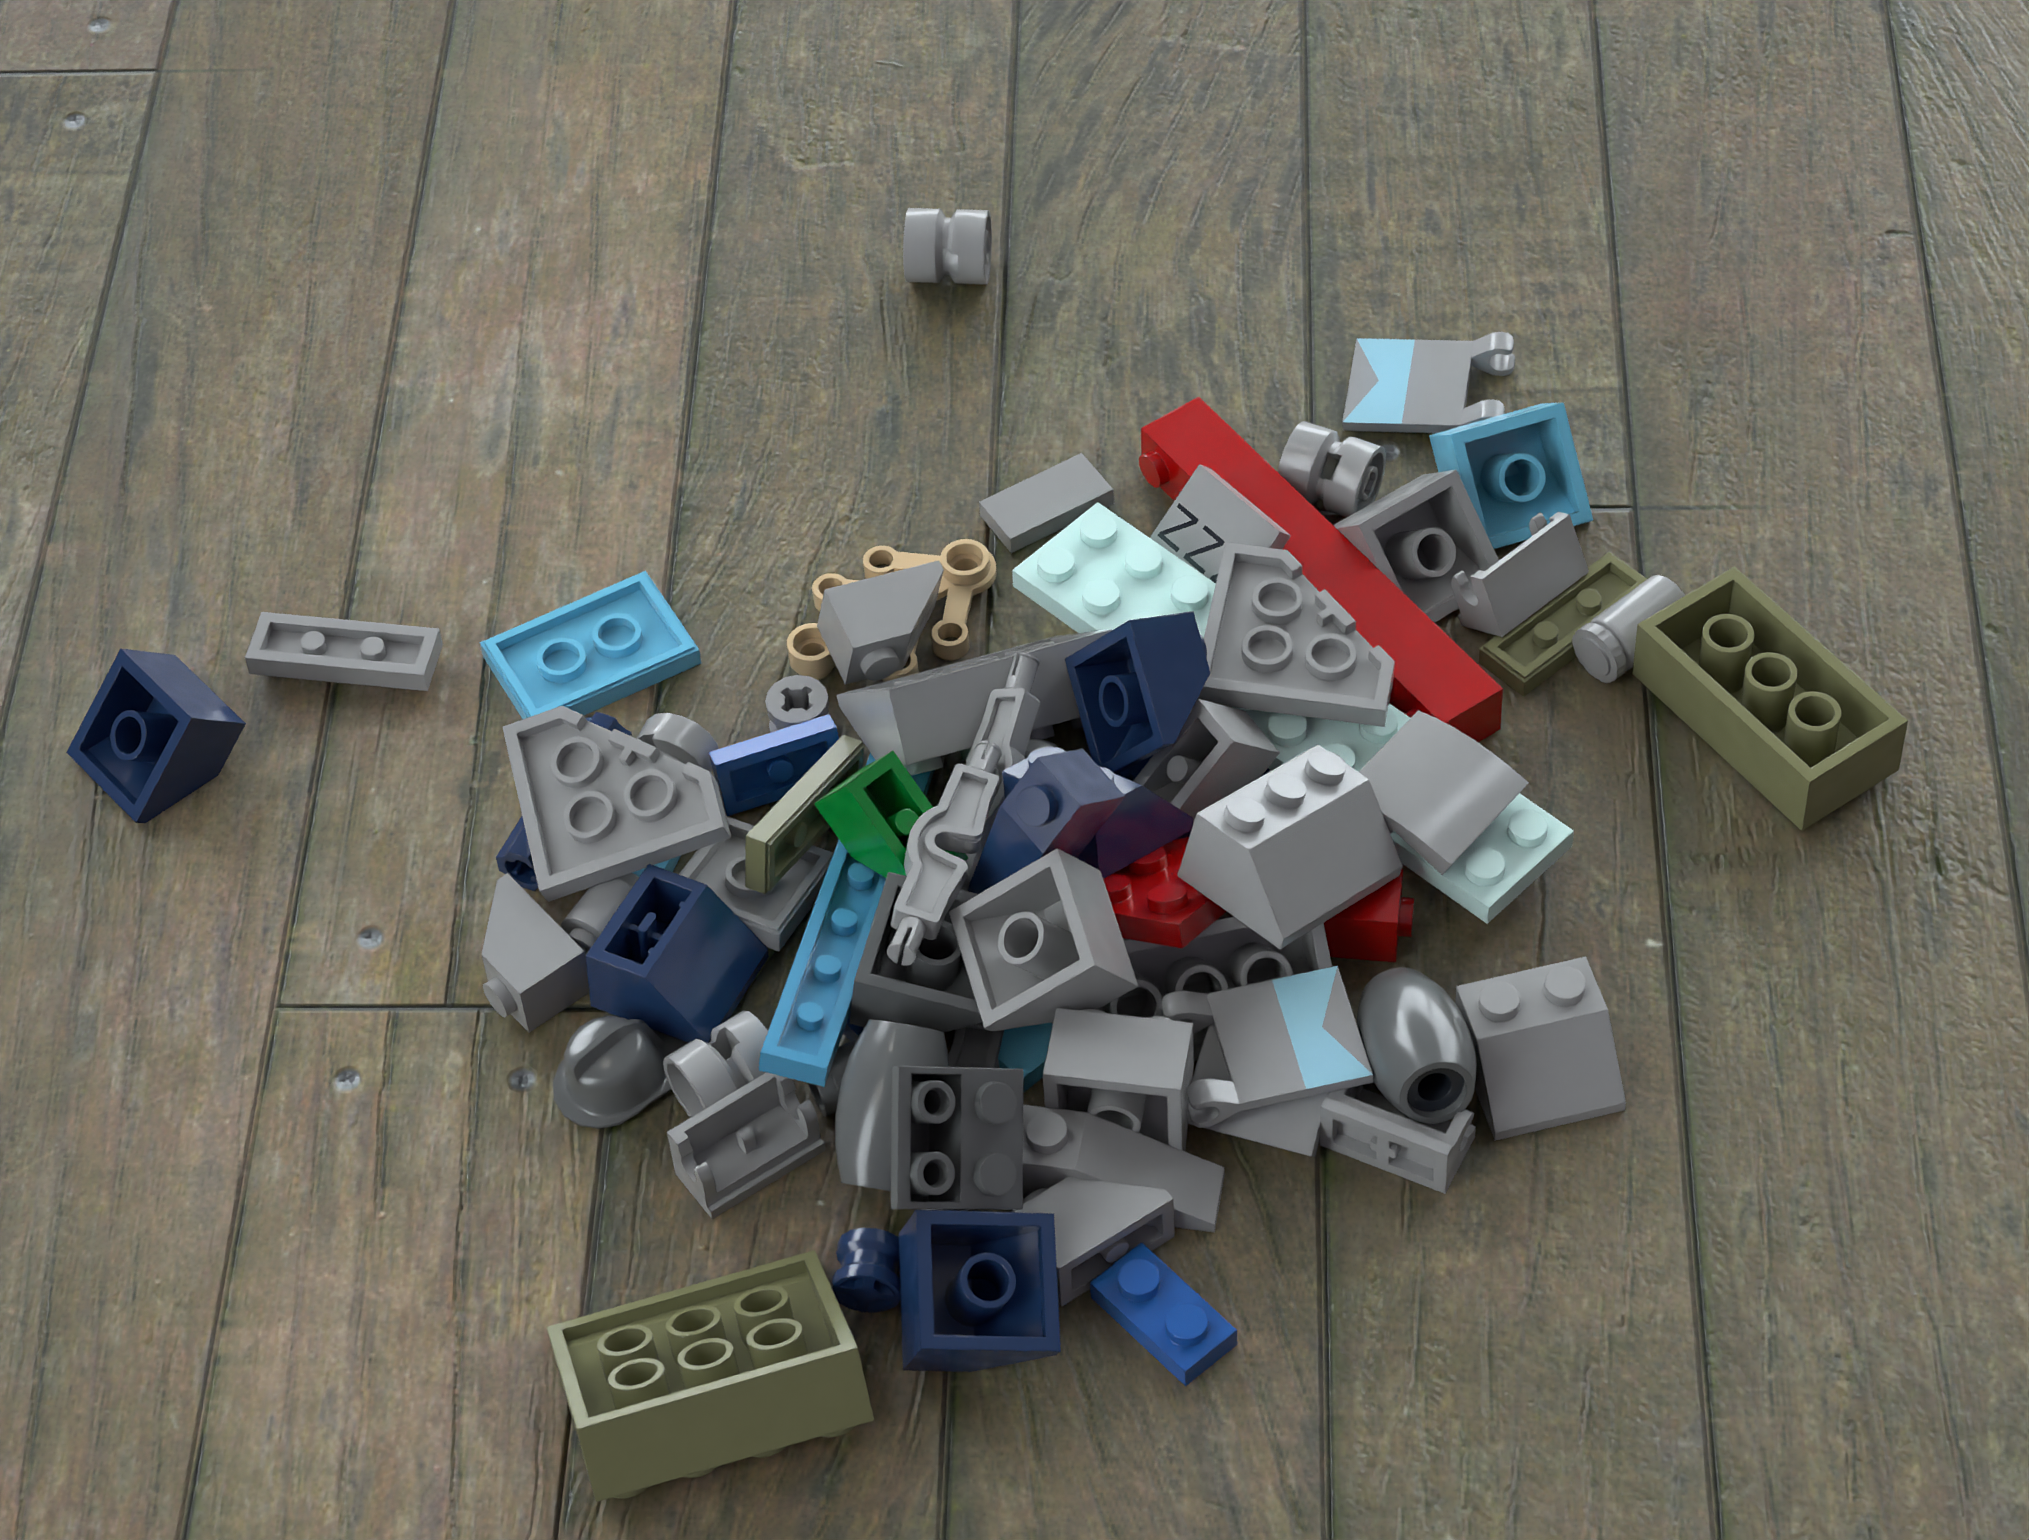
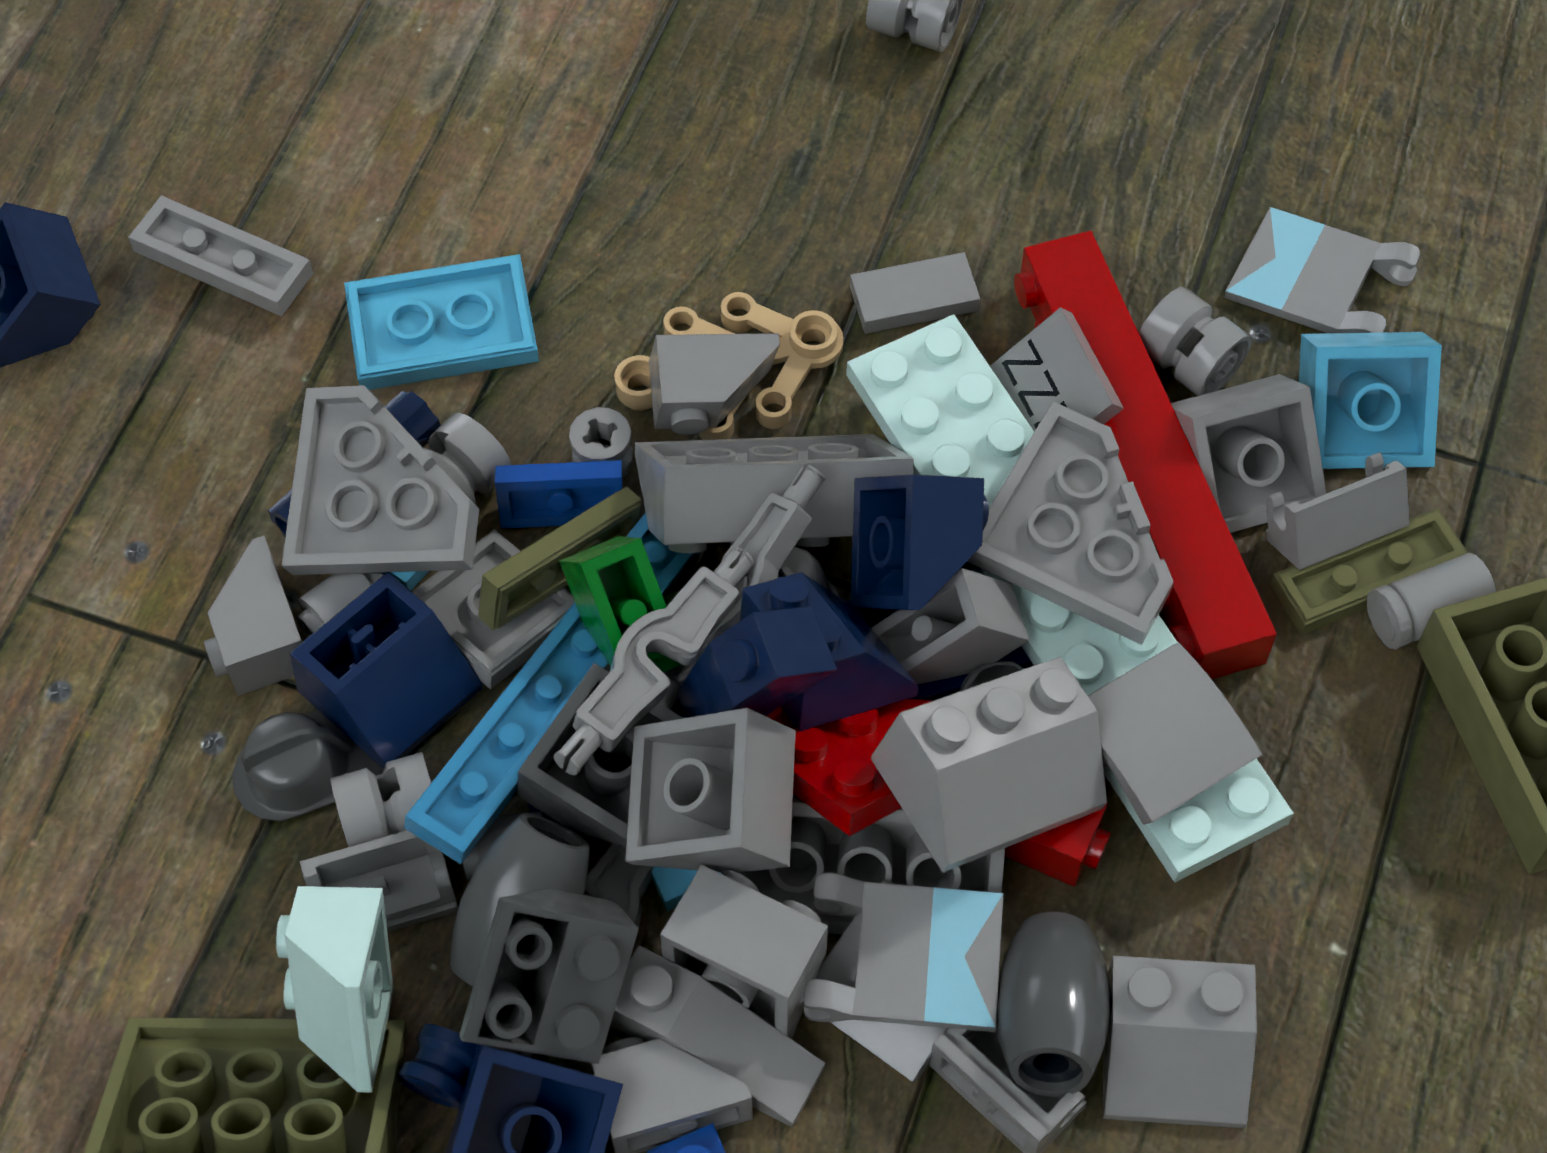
camera: 15 degrees right, 10 degrees up
none -> light aqua slope [276,886,394,1093]

